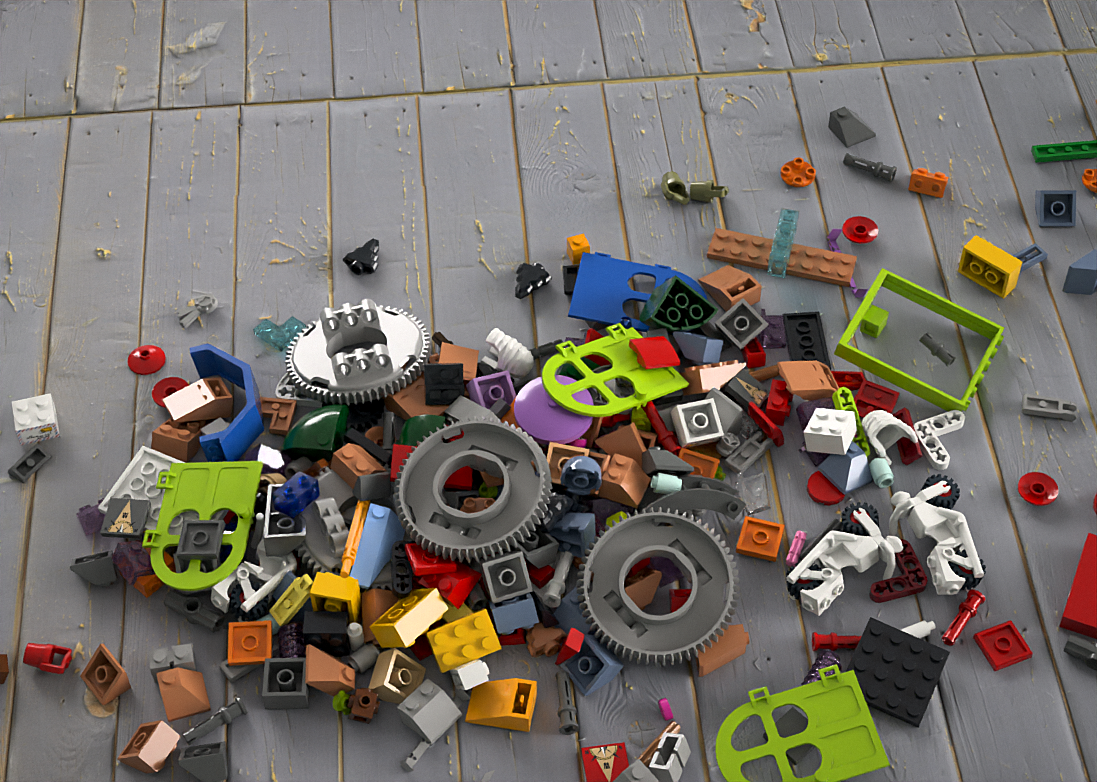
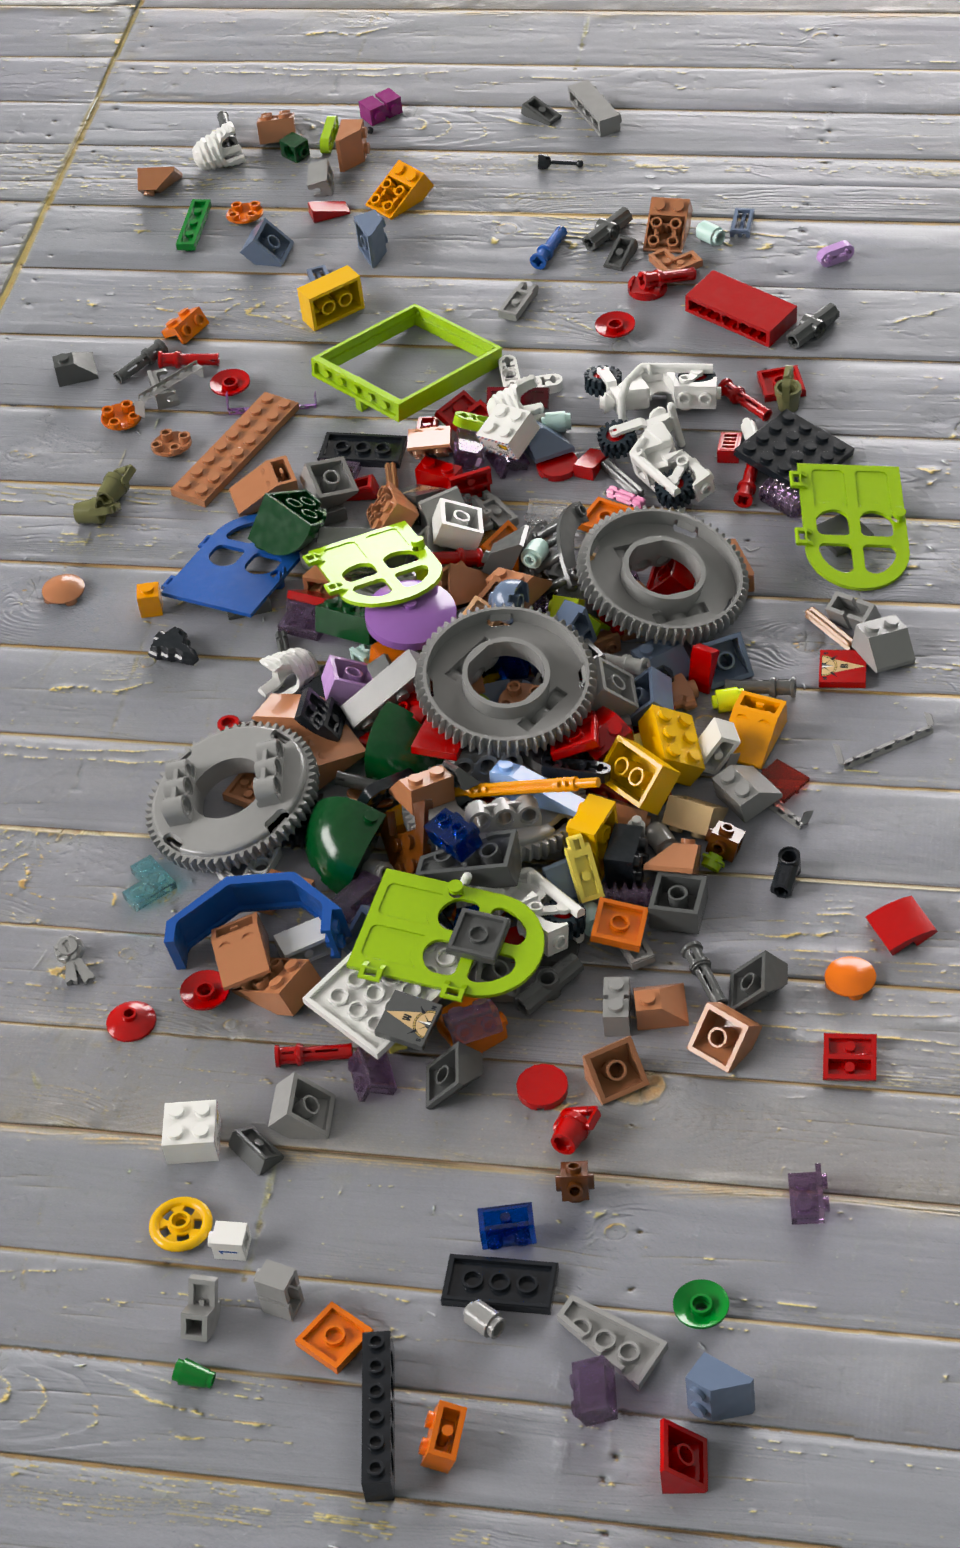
camera: 70 degrees left, 5 degrees down
black rock [343,238,379,275] -> none
black tile [563,265,580,295] -> none
red slope [629,336,680,369] -> none
dark pink tile [658,698,673,721] -> none
sand blue slope [673,331,723,365] -> none
clear light blue brick [767,208,799,278] -> none
dark red beam [869,539,928,603] -> none
dark grey pin [919,332,956,367] -> none
none -> nougat dish [42,574,85,606]
none -> light grey piece [134,360,204,418]
none -> light grey hinge [147,369,180,410]
none -> nougat dish [151,429,192,457]
none -> red pin [158,351,220,369]
none -> red tile [217,715,240,731]
none -> light grey slope [268,1072,336,1139]
none -> red pin [274,1043,353,1068]
none -> red tile [516,1064,569,1111]
none -> red slope [573,448,609,481]
none -> neon yellow brick [711,687,744,713]
none -> red slope [717,432,742,463]
none -> clear red piece [761,759,810,803]
none -> black piece [770,846,801,899]
none -> olive piece [774,365,802,412]

